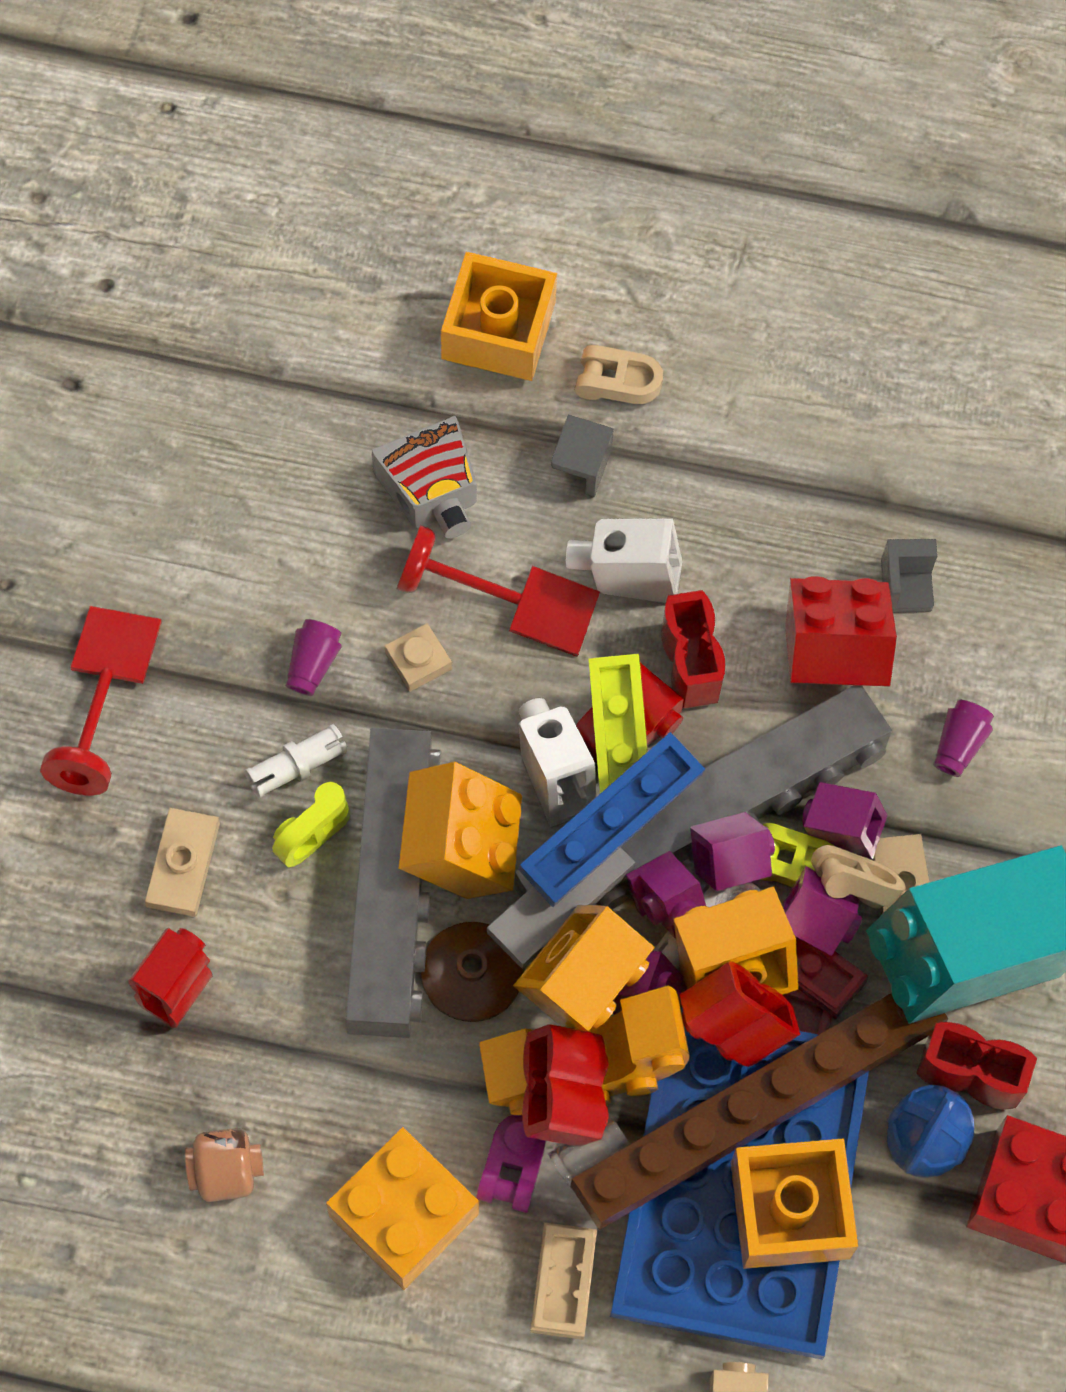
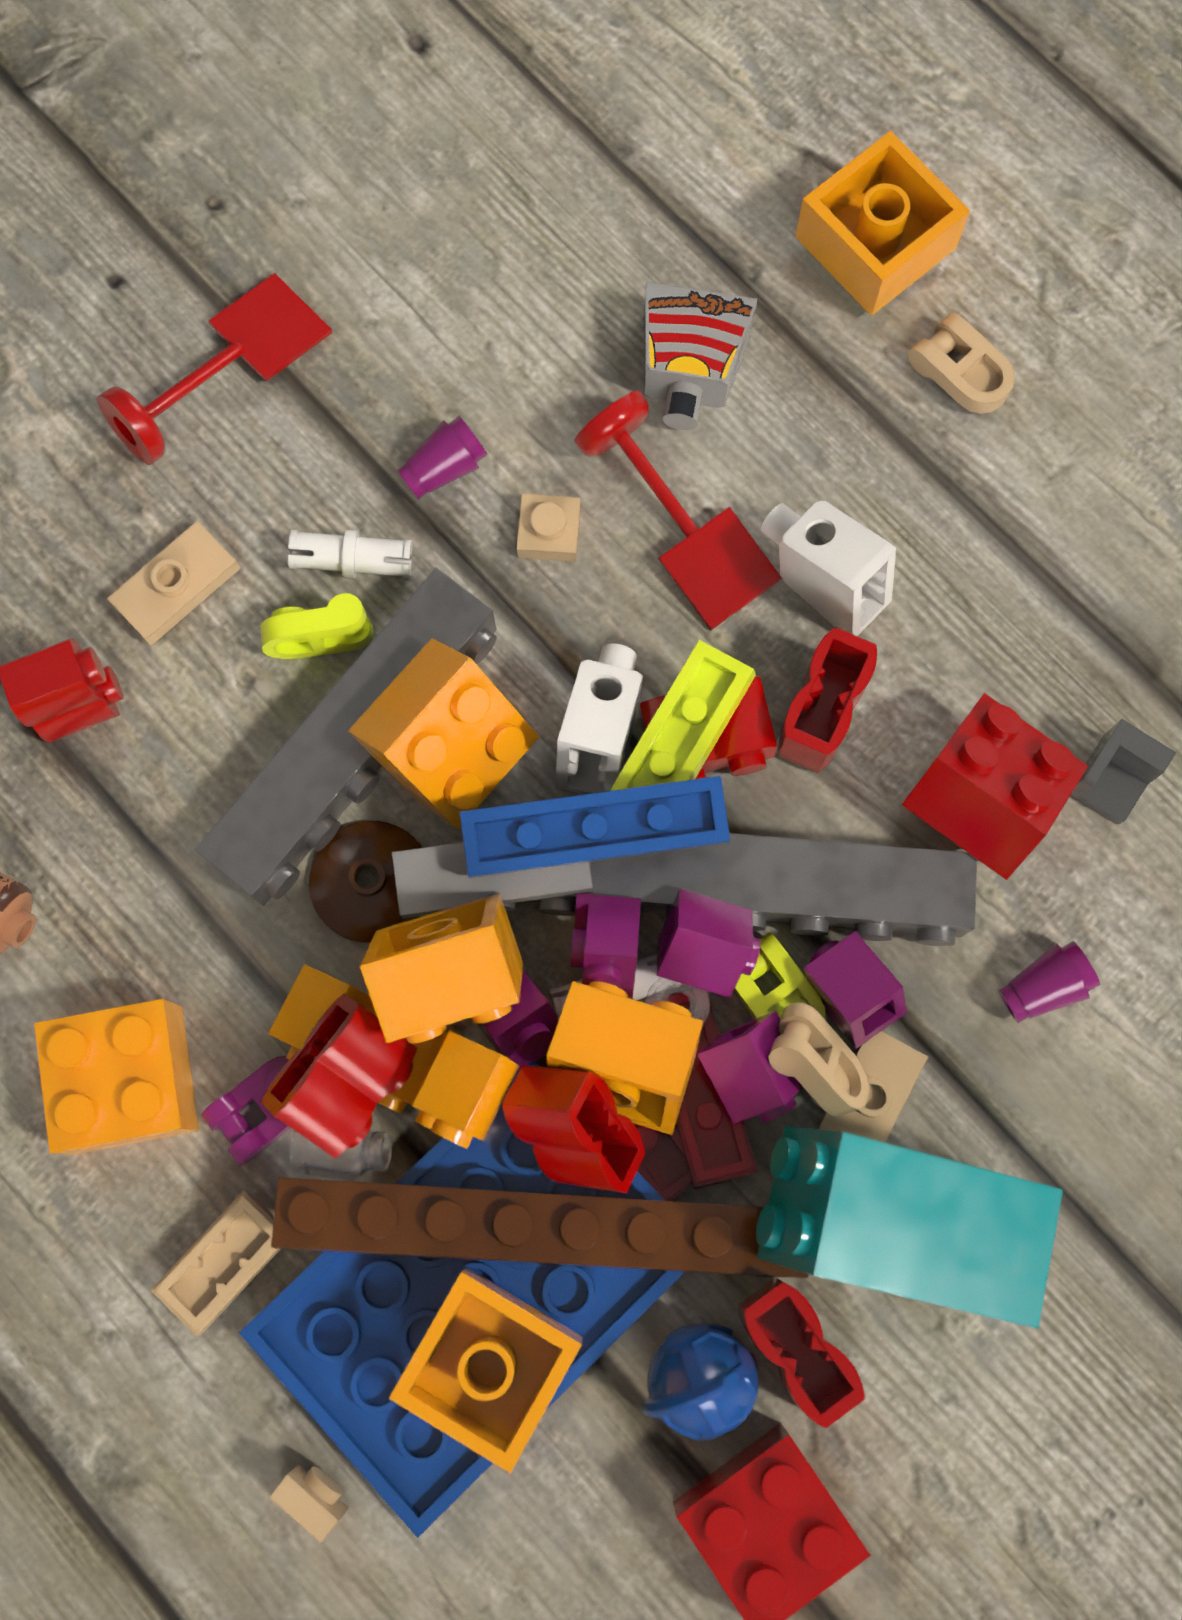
camera: 40 degrees right, 10 degrees up
dark grey panel [551,414,614,497] -> none

